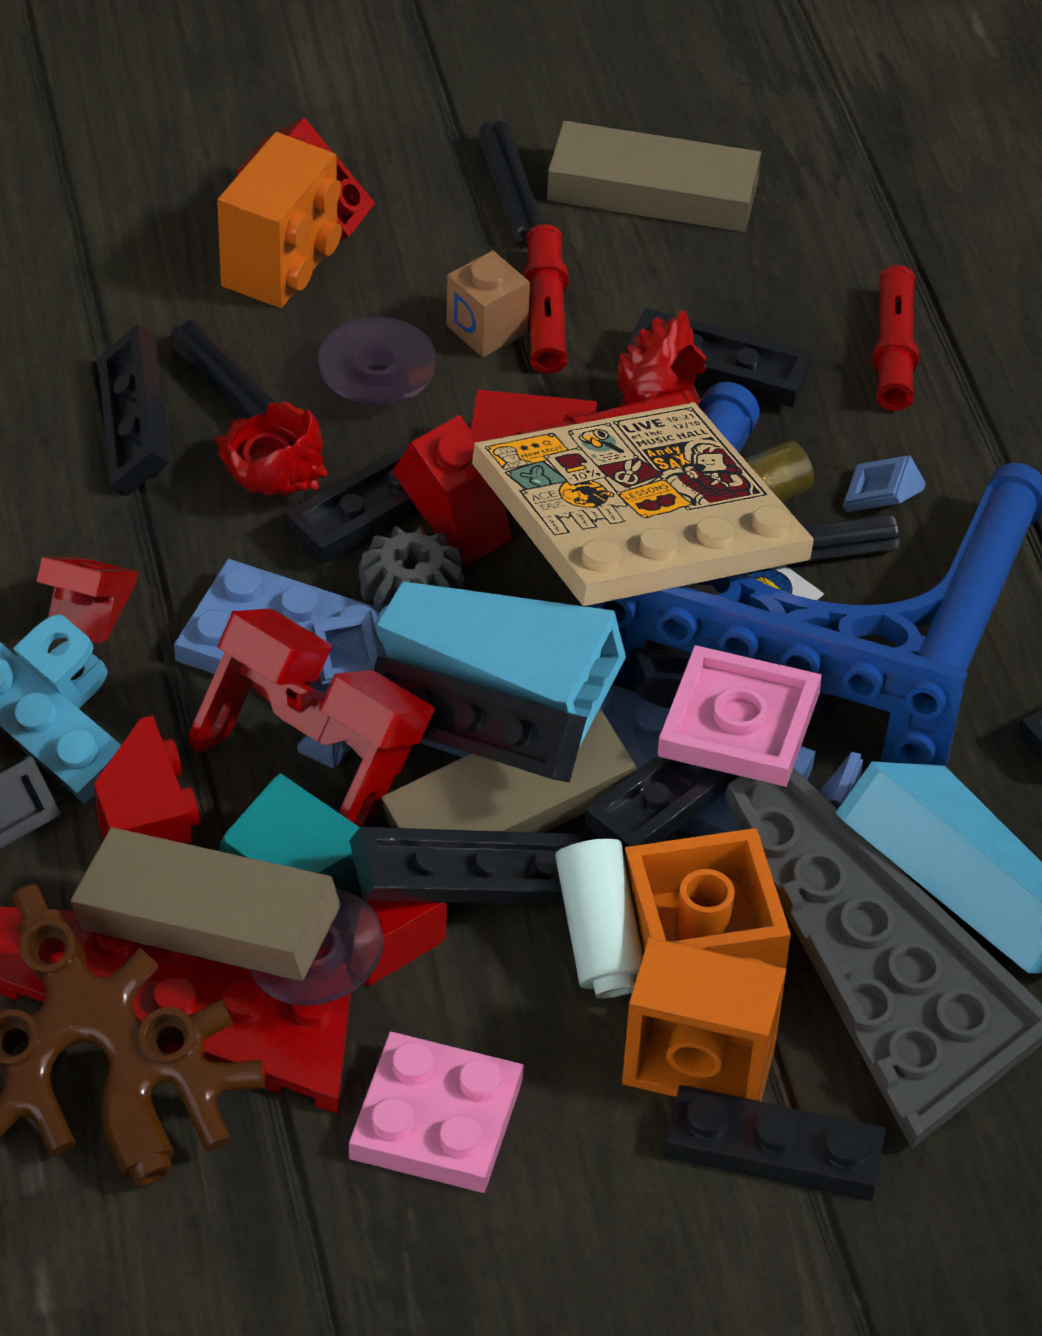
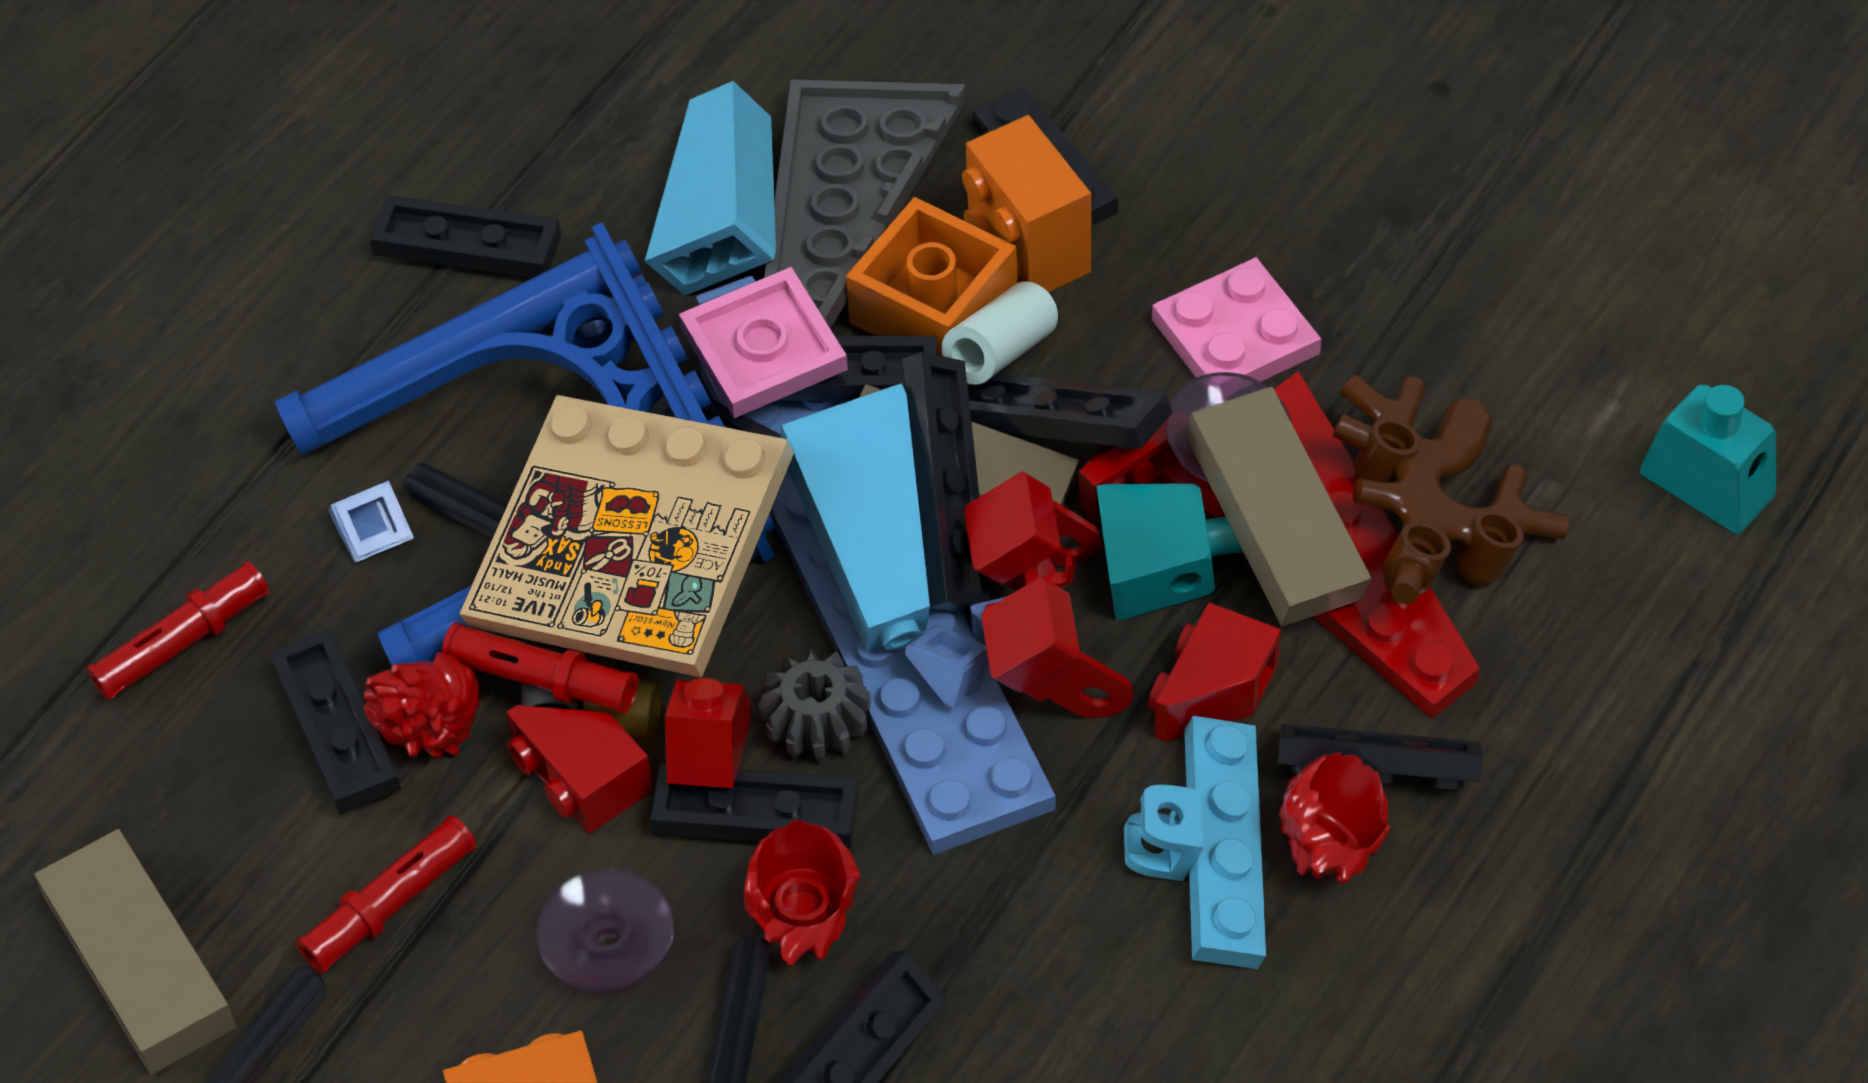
camera: 130 degrees left, 5 degrees up
red slope [36,557,139,644] -> none
medium nougat brick [446,250,530,358] -> none
clear yellow beam [745,440,814,502] -> none

